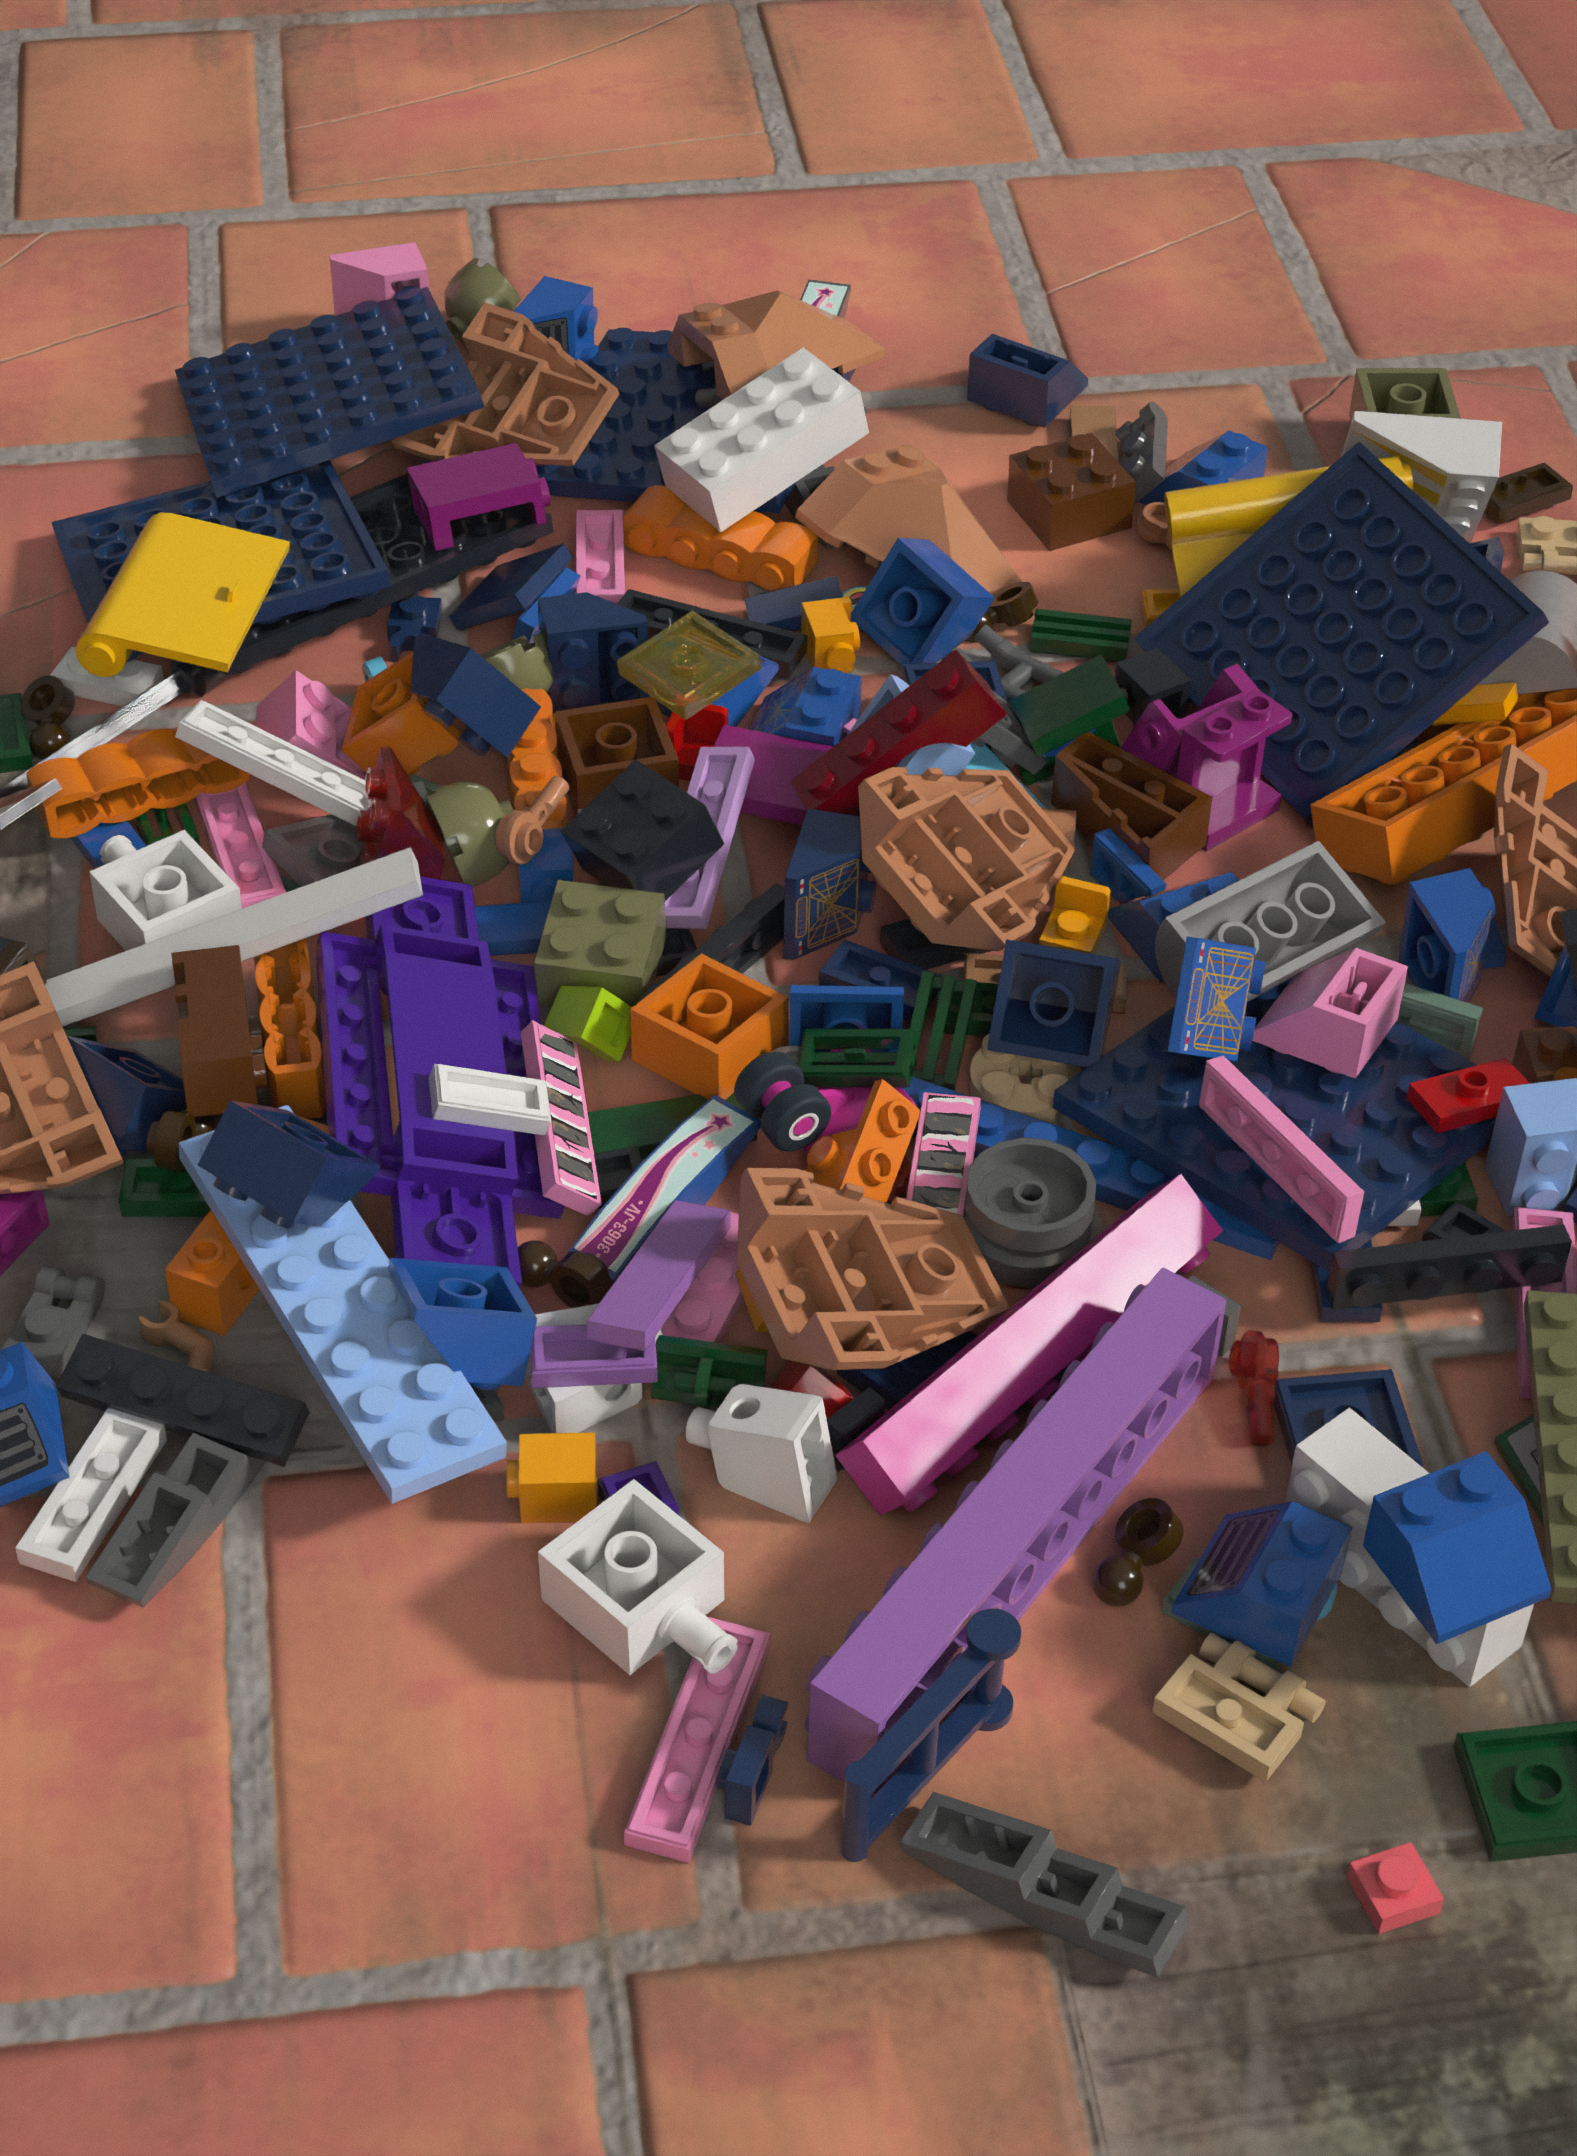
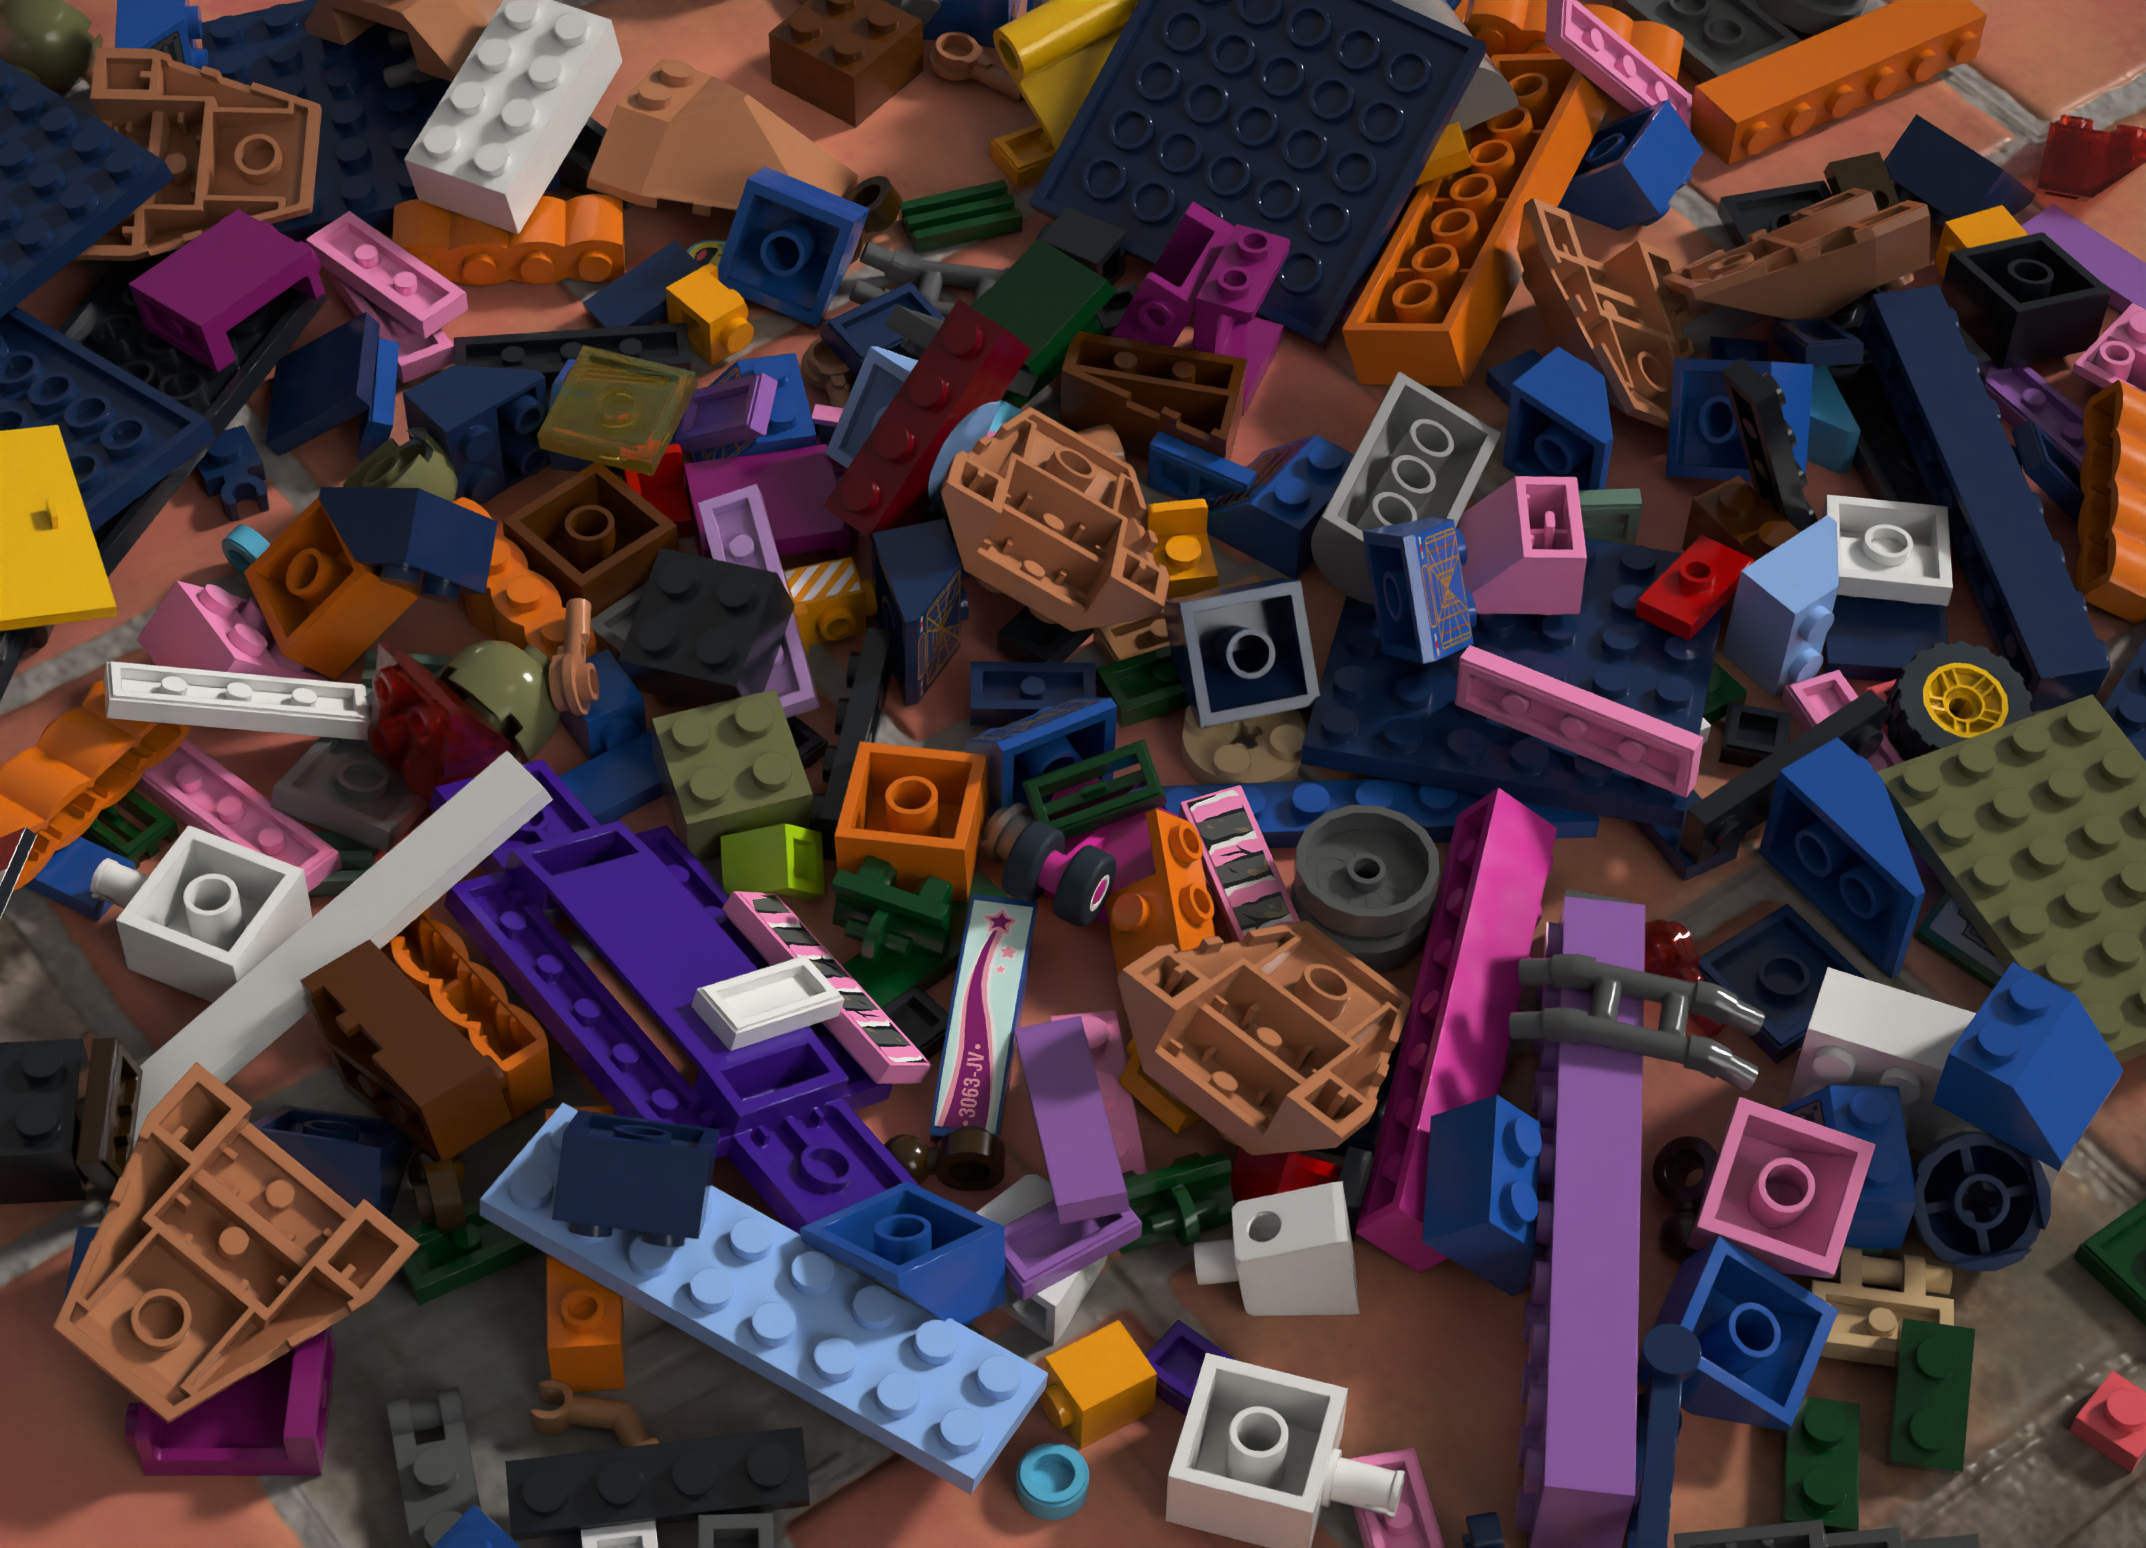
camera: 30 degrees left, 5 degrees up
dark green tile [909,971,978,1090] -> none
none -> bright pink plate [305,211,468,339]
none -> medium lavender tile [674,373,778,454]
none -> light orange brick [783,557,877,655]
none -> dark green hips [831,855,953,966]
none -> medium azure tile [1016,1443,1089,1520]
none -> blue slope [1422,1095,1542,1296]
none -> dark grey piece [1509,954,1765,1091]
none -> blue slope [1637,1235,1839,1431]
none -> bright pink slope [1687,1097,1876,1278]
none -> blue slope [1759,737,1925,979]
none -> dark green plate [1780,1396,1860,1534]
none -> dark green plate [1885,1318,1975,1476]
none -> dark blue cylinder [1910,1131,2051,1271]

